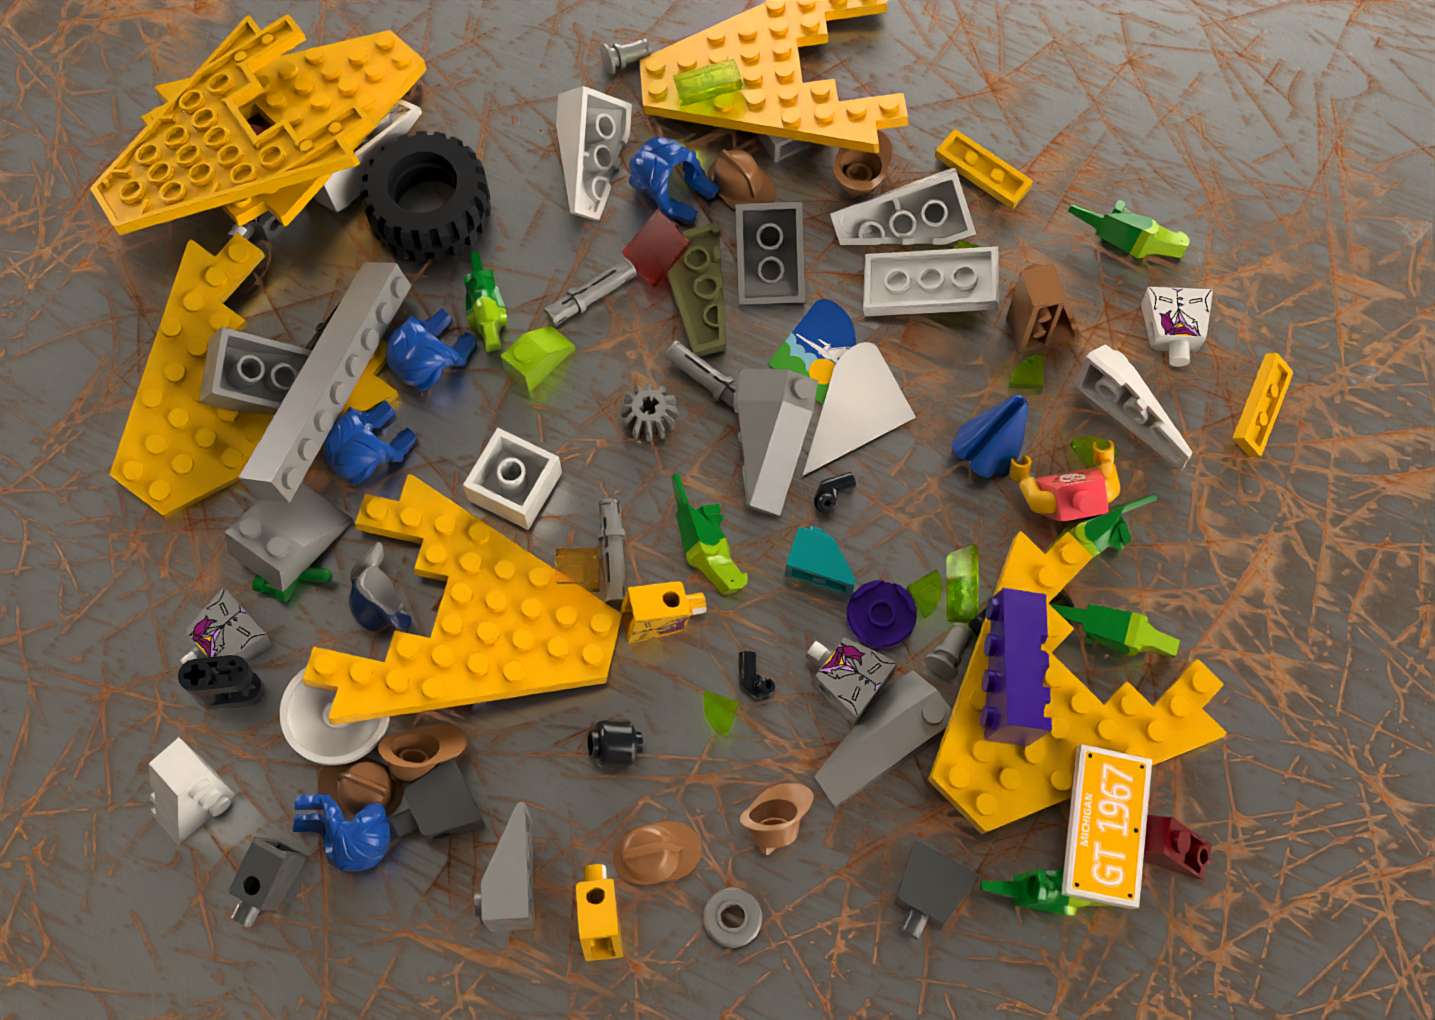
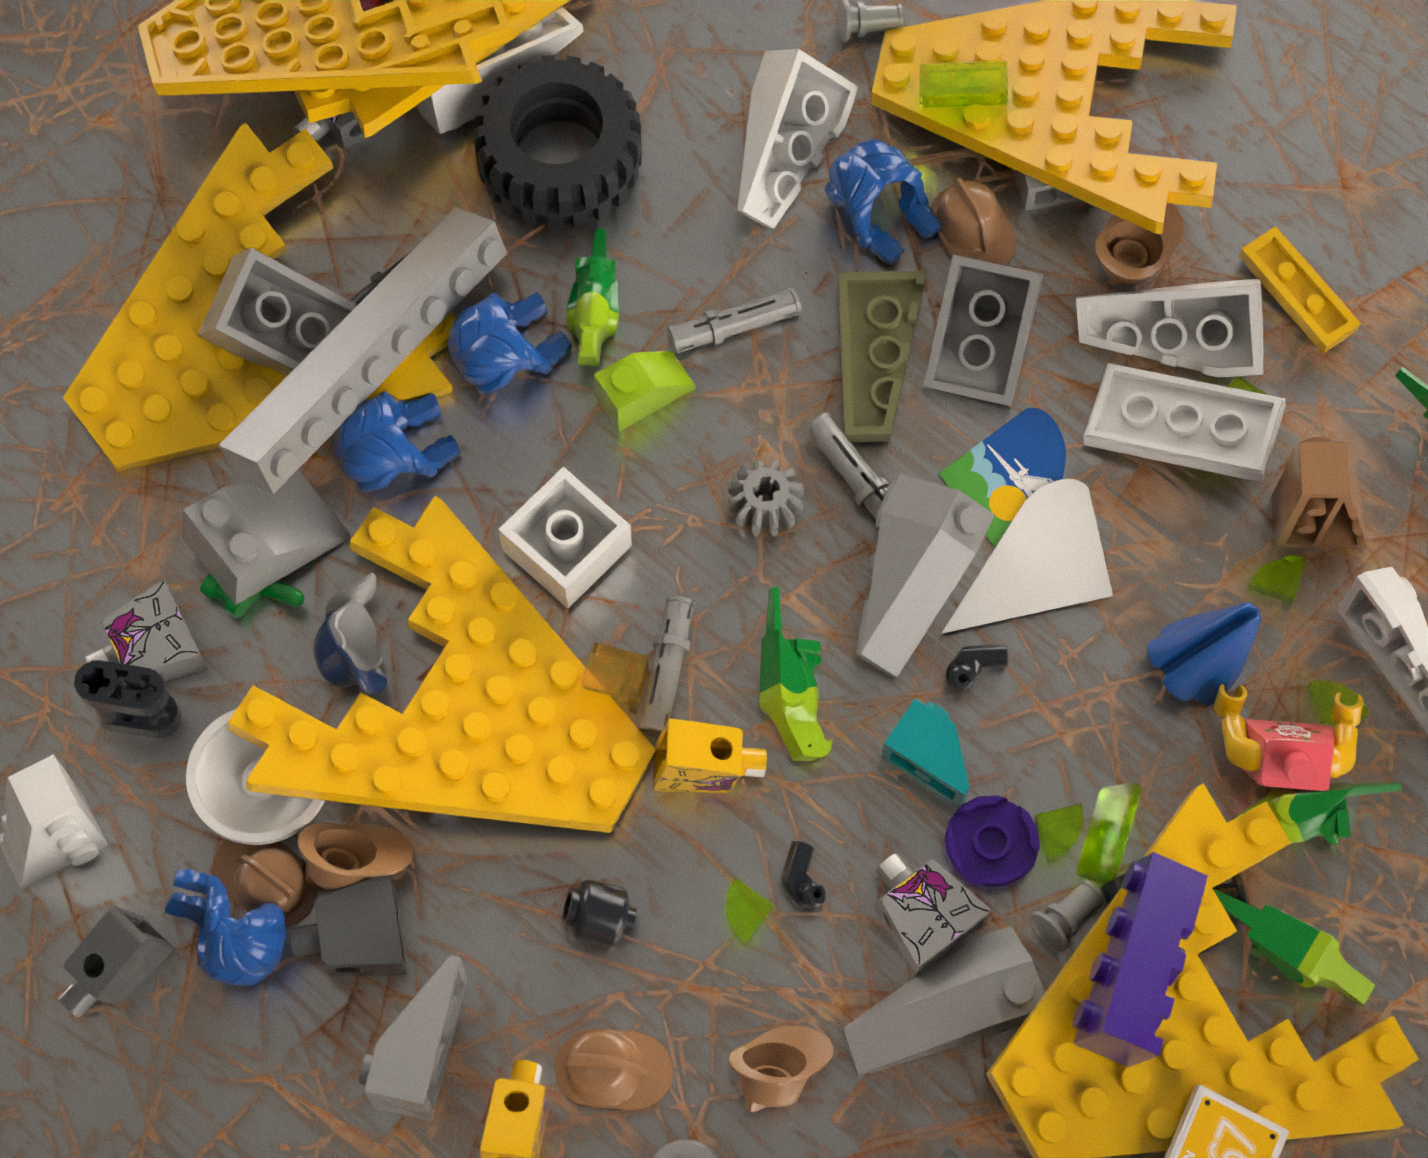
camera: 15 degrees right, 0 degrees up
clear red piece [622,209,692,287] -> none

